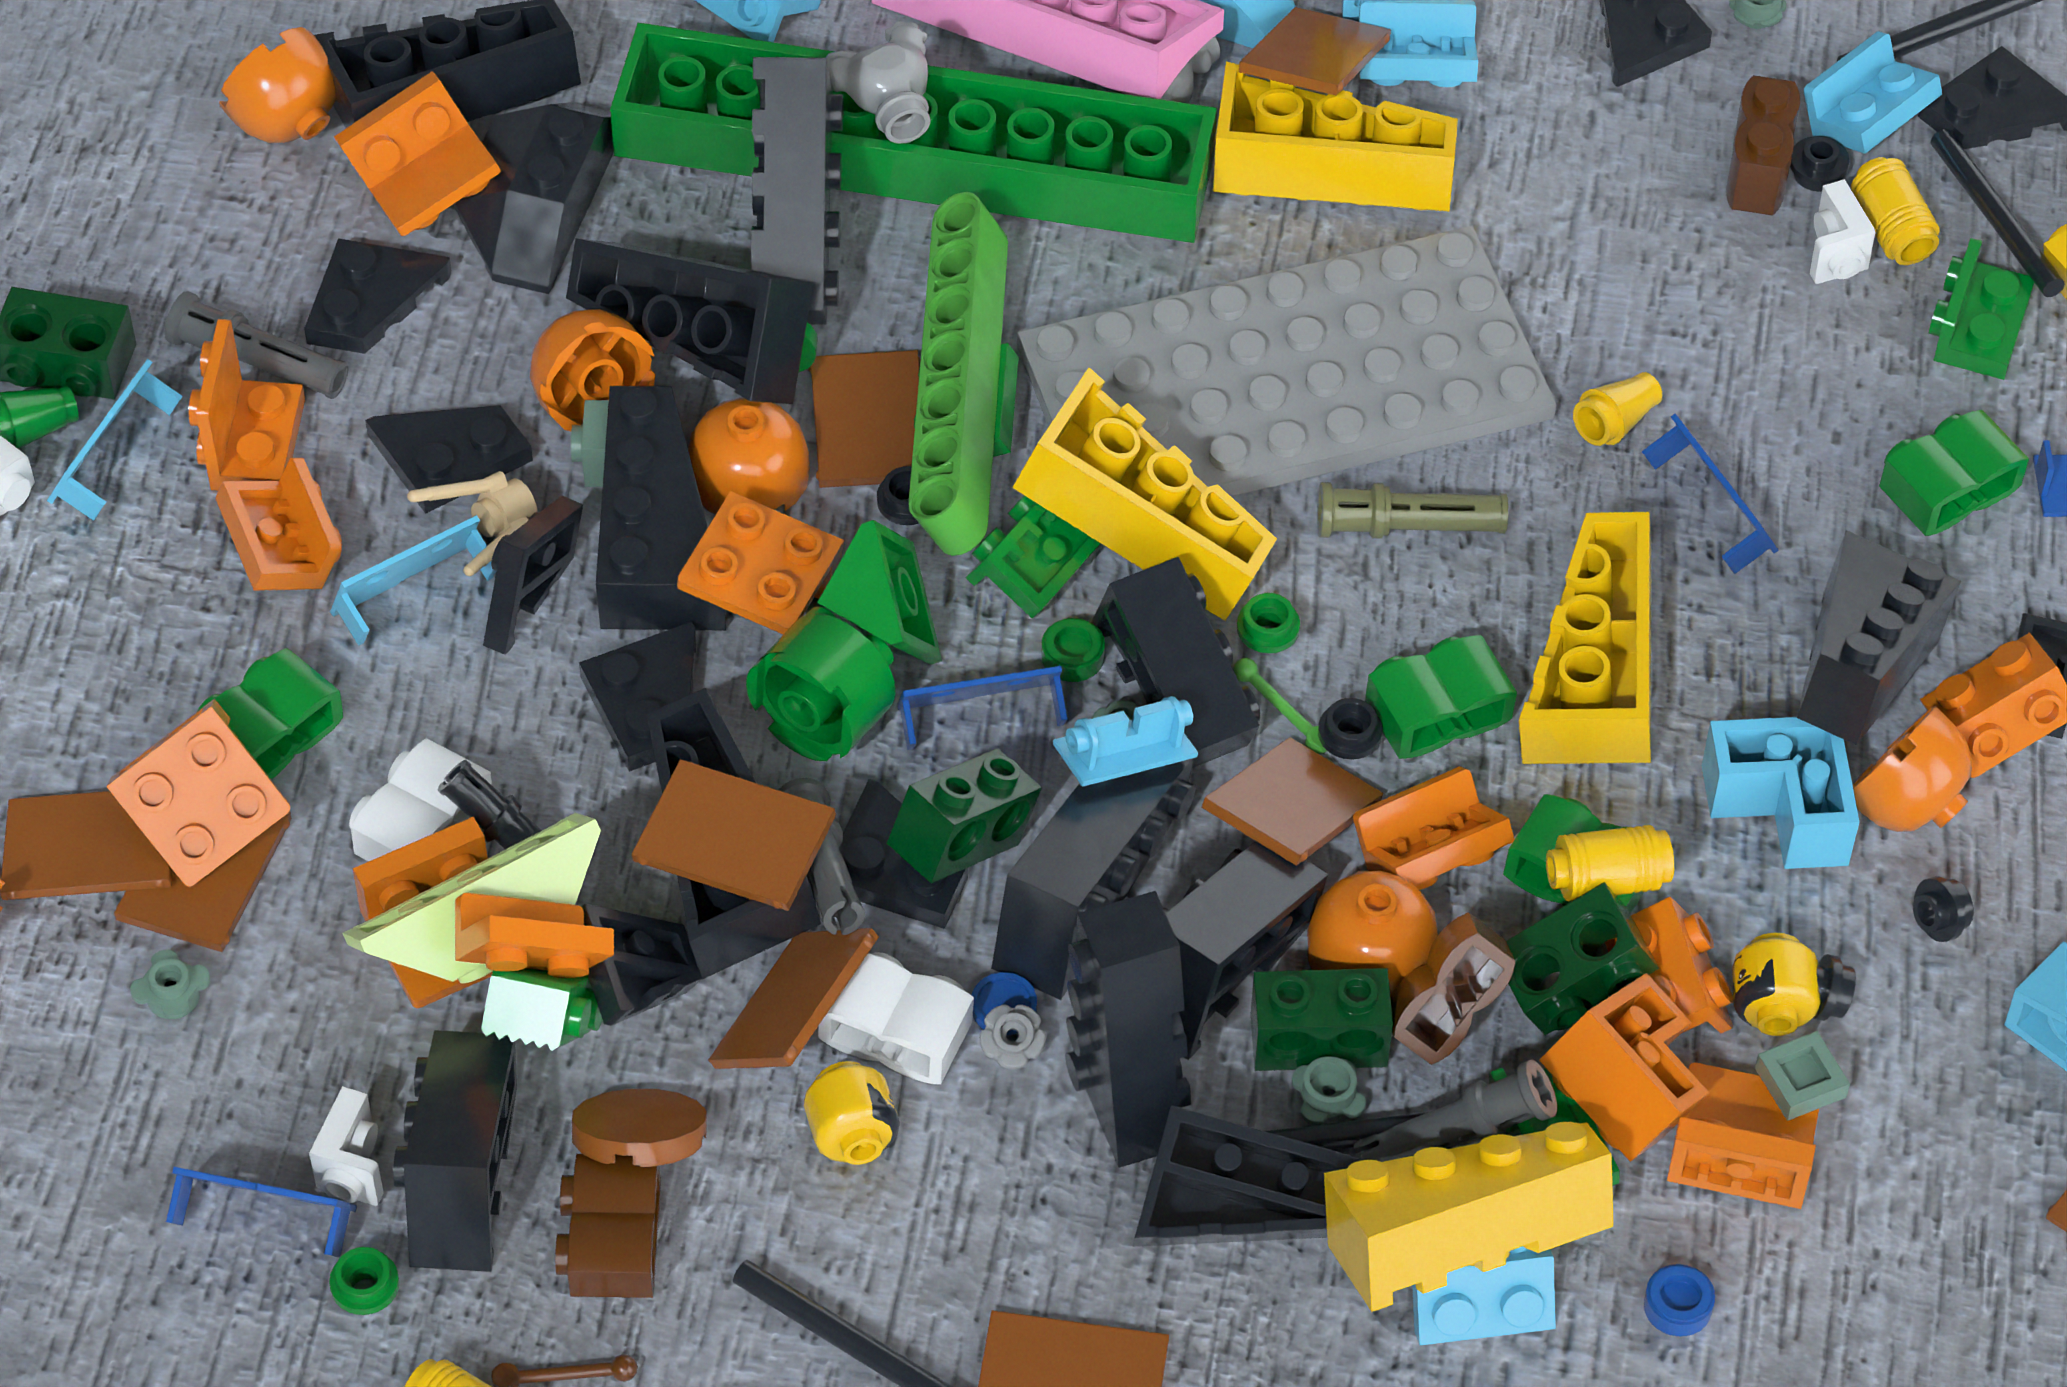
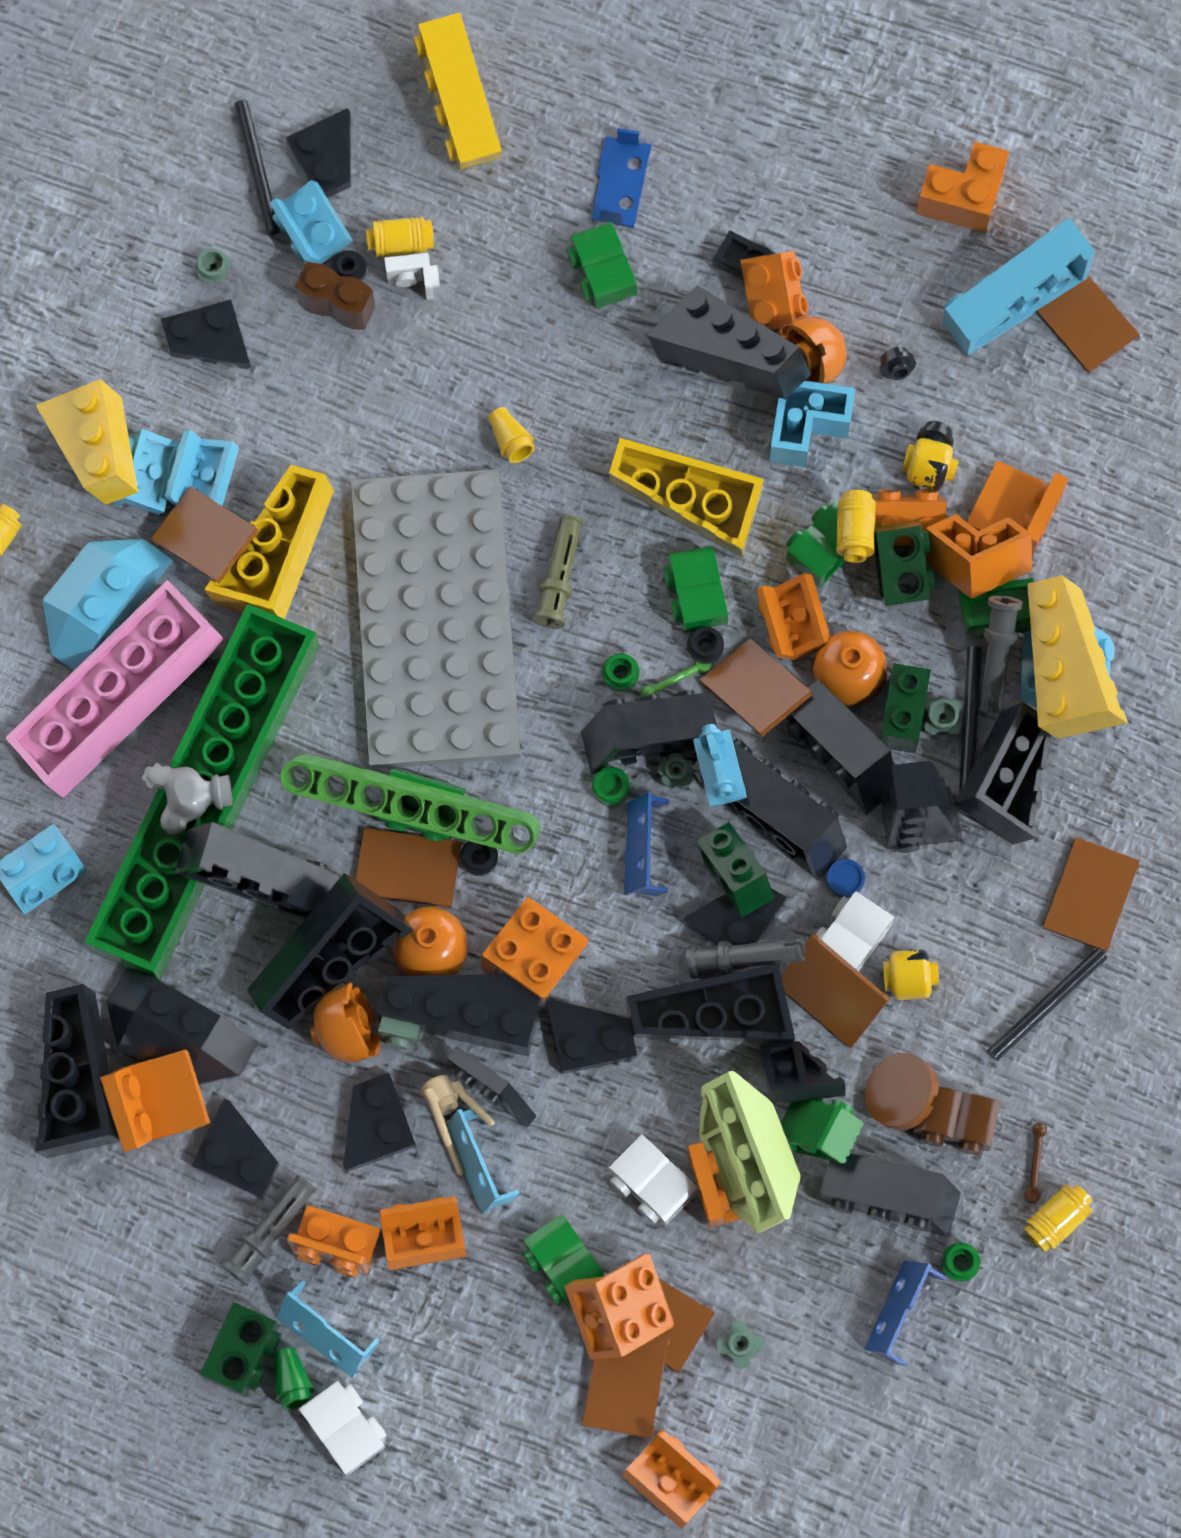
camera: 75 degrees left, 20 degrees up
orange cylinder [219,27,336,143] -> none
white bracket [309,1086,383,1206] -> none
black pin [437,760,542,849] -> none
orange bracket [455,893,614,978] -> none
dark orange piece [631,759,836,911] -> none
green brick [746,607,896,762] -> none
green slope [817,520,942,665] -> none
green bracket [965,495,1100,618] -> none
light grey plate [979,1004,1046,1069] -> none
yellow wedge [1012,367,1277,621] -> none
reddish brown brick [1390,912,1515,1065] -> none
blue piece [1642,413,1779,574] -> none
blue tile [1644,1264,1715,1337] -> none
sand green plate [1755,1031,1850,1121] -> none
green bracket [1928,238,2034,380] -> none
black bar [1930,129,2065,297] -> none

